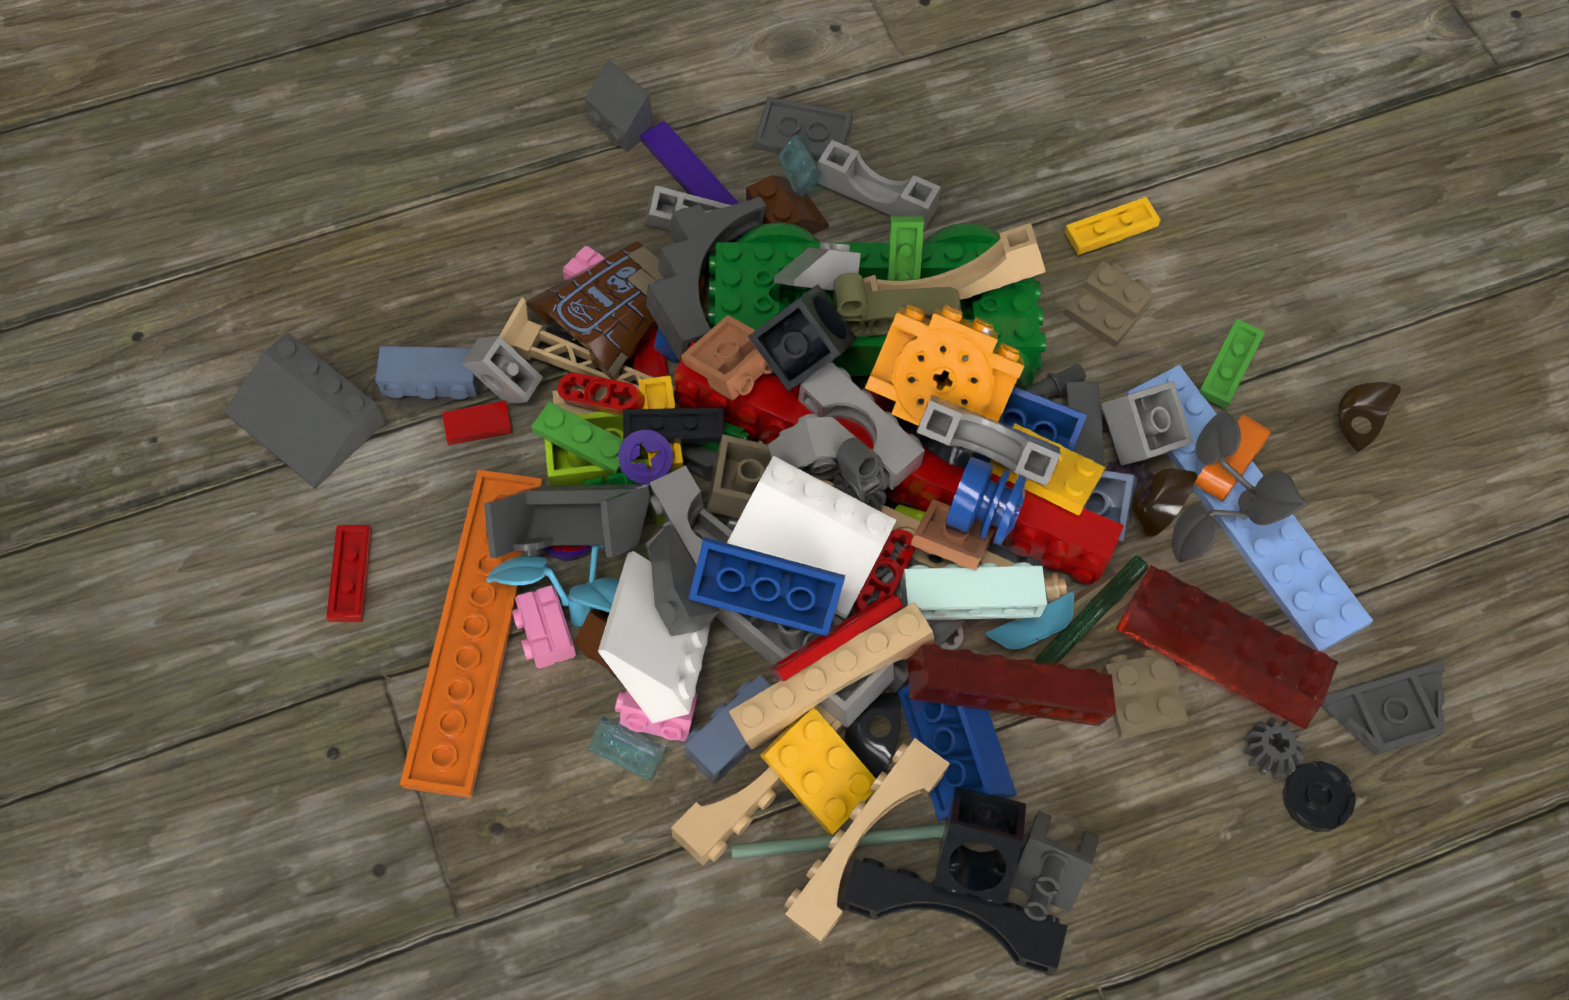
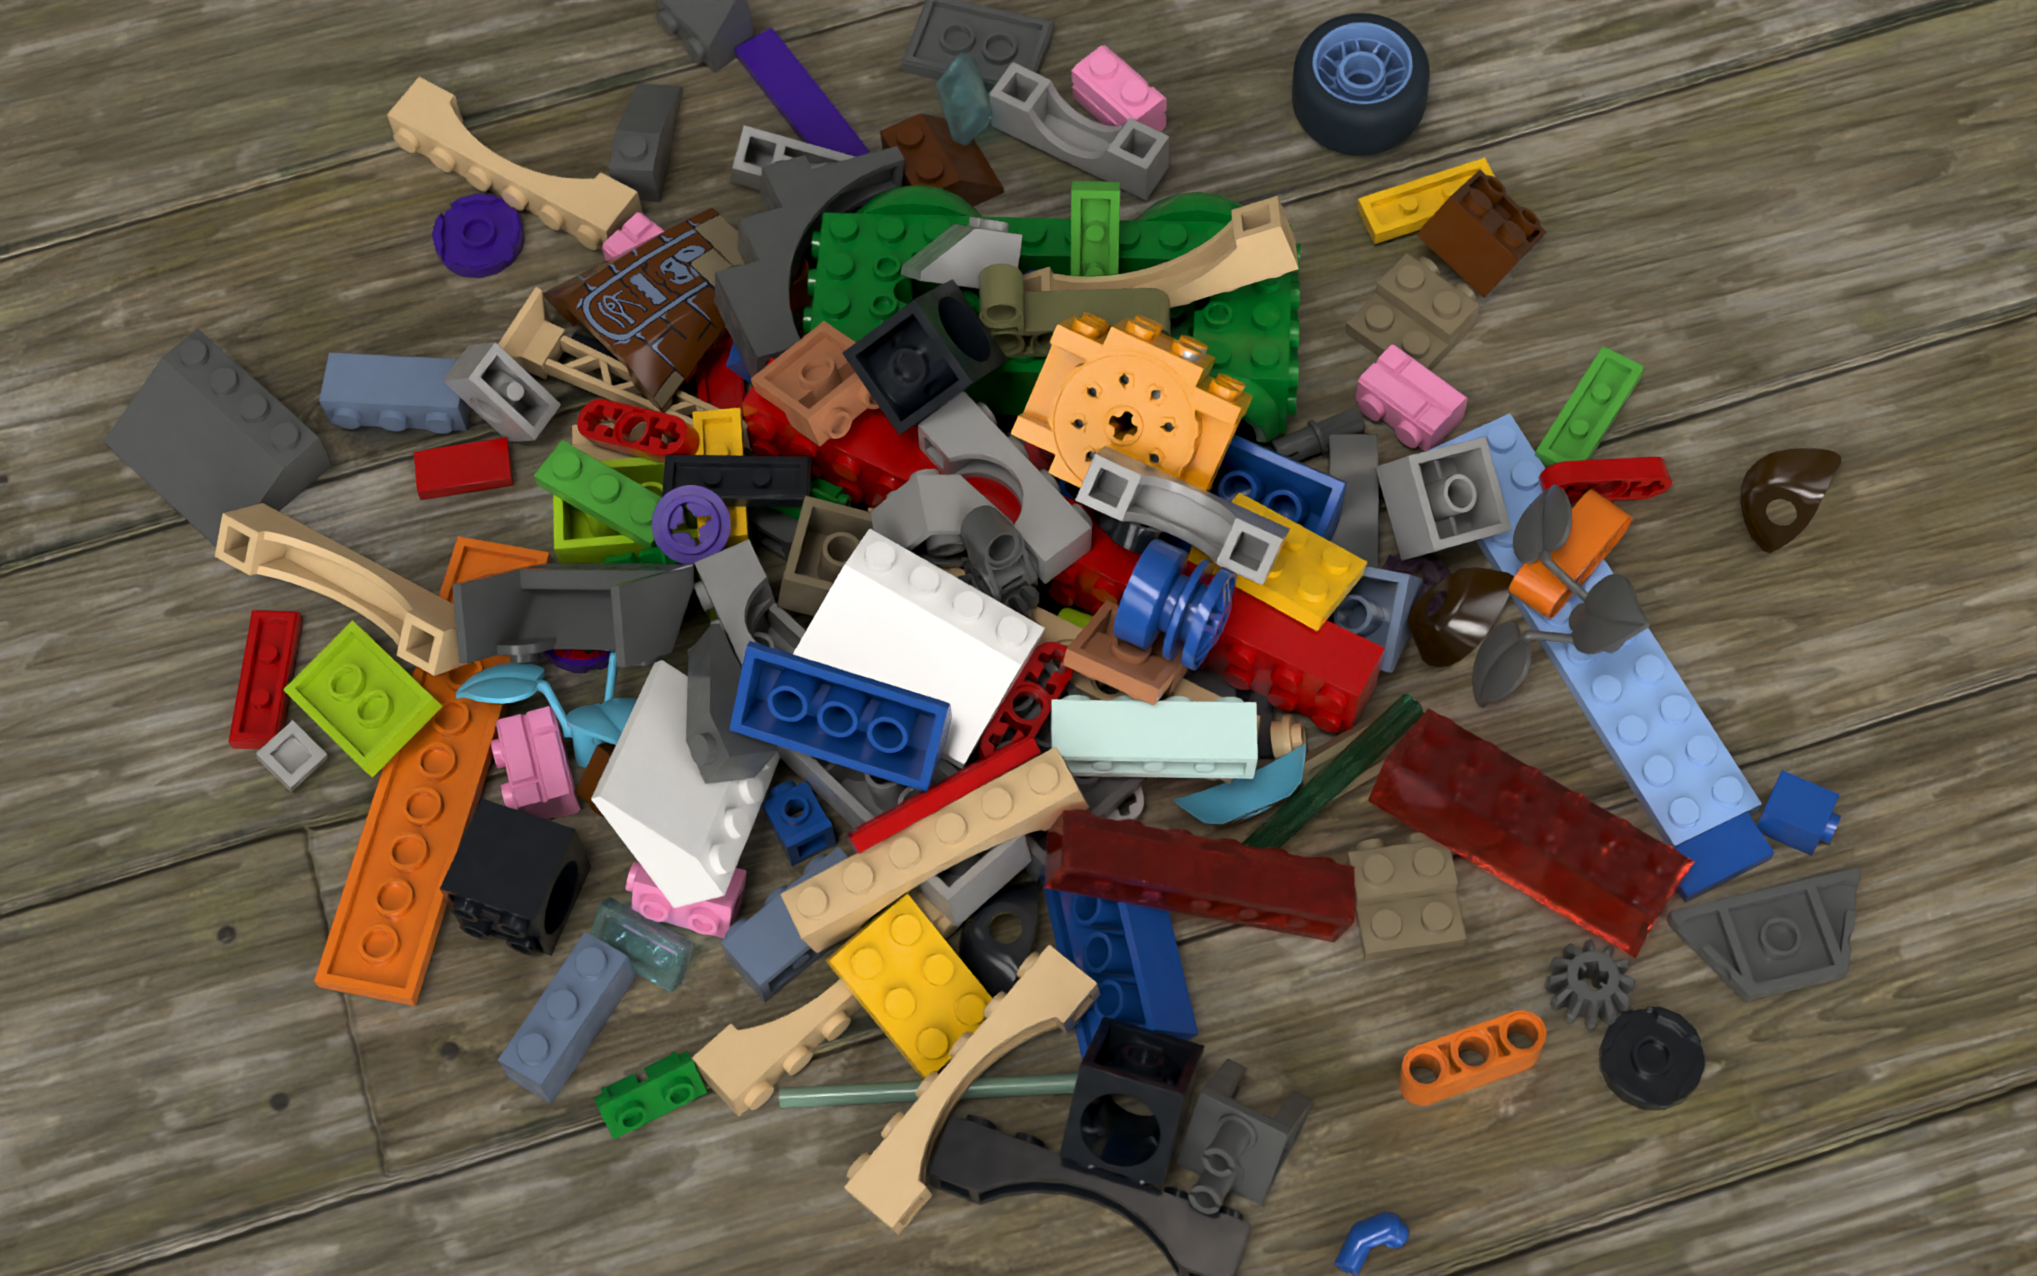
camera: 10 degrees right, 0 degrees up
none -> tan arch [215,503,472,676]
none -> light grey plate [256,720,328,792]
none -> lime plate [283,620,443,778]
none -> tan arch [387,77,643,251]
none -> dark purple tile [432,194,525,278]
none -> black brick [440,799,591,956]
none -> sand blue brick [498,932,637,1104]
none -> green hinge [593,1051,707,1140]
none -> dark grey slope [608,83,683,202]
none -> blue brick [762,781,837,867]
none -> bright pink brick [1072,45,1166,132]
none -> wheel [1292,13,1430,156]
none -> blue arm [1334,1211,1409,1276]
none -> bright pink brick [1355,344,1468,451]
none -> orange beam [1398,1010,1547,1106]
none -> reddish brown slope [1416,170,1547,298]
none -> red beam [1538,457,1672,504]
none -> blue tile [1658,811,1775,903]
none -> blue brick [1757,770,1841,856]

